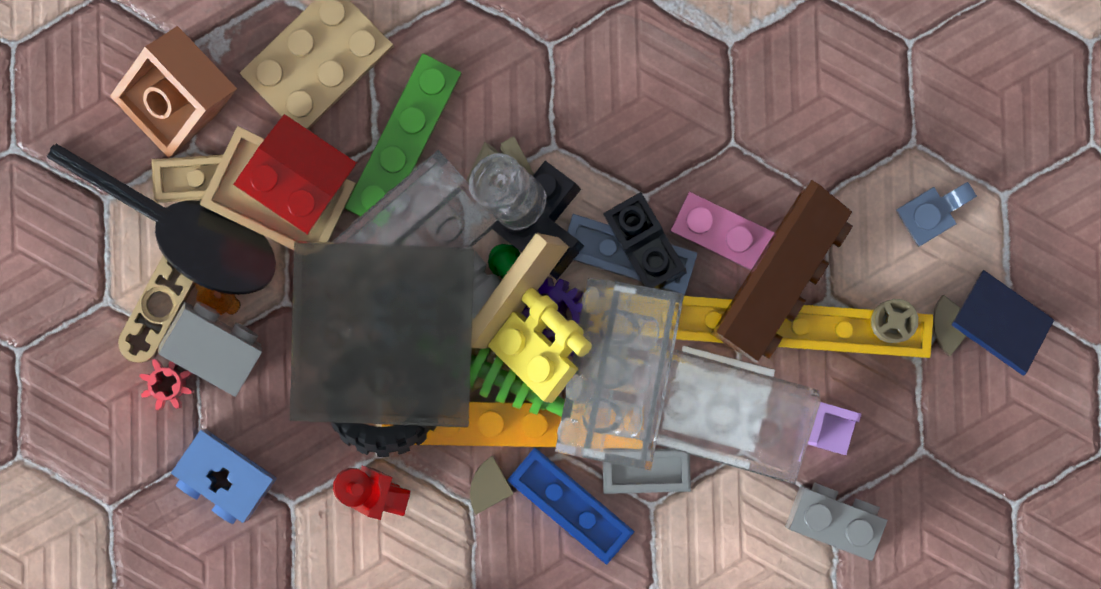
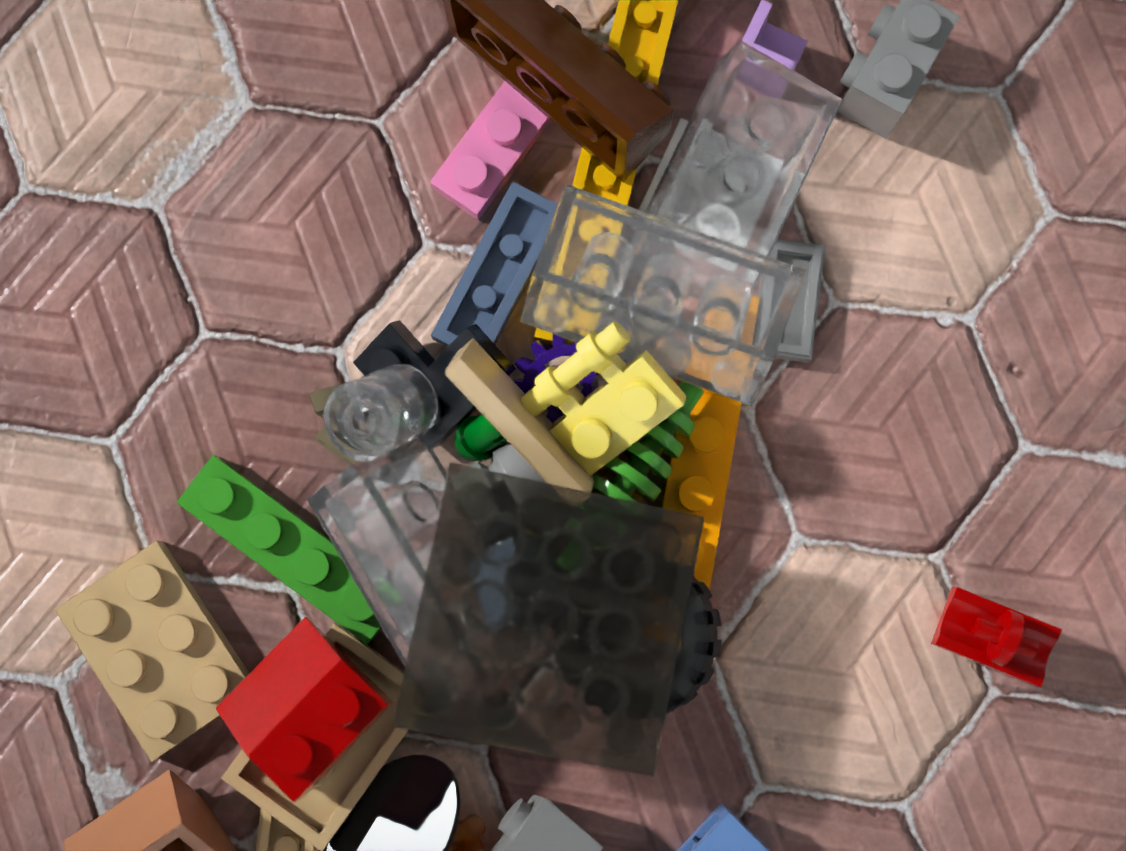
camera: 80 degrees left, 5 degrees down
red hips [333,465,411,520] -> none
dark tan tile [470,456,514,515] -> none
blue tile [507,447,635,565] -> none
black slope [603,192,687,295] -> none

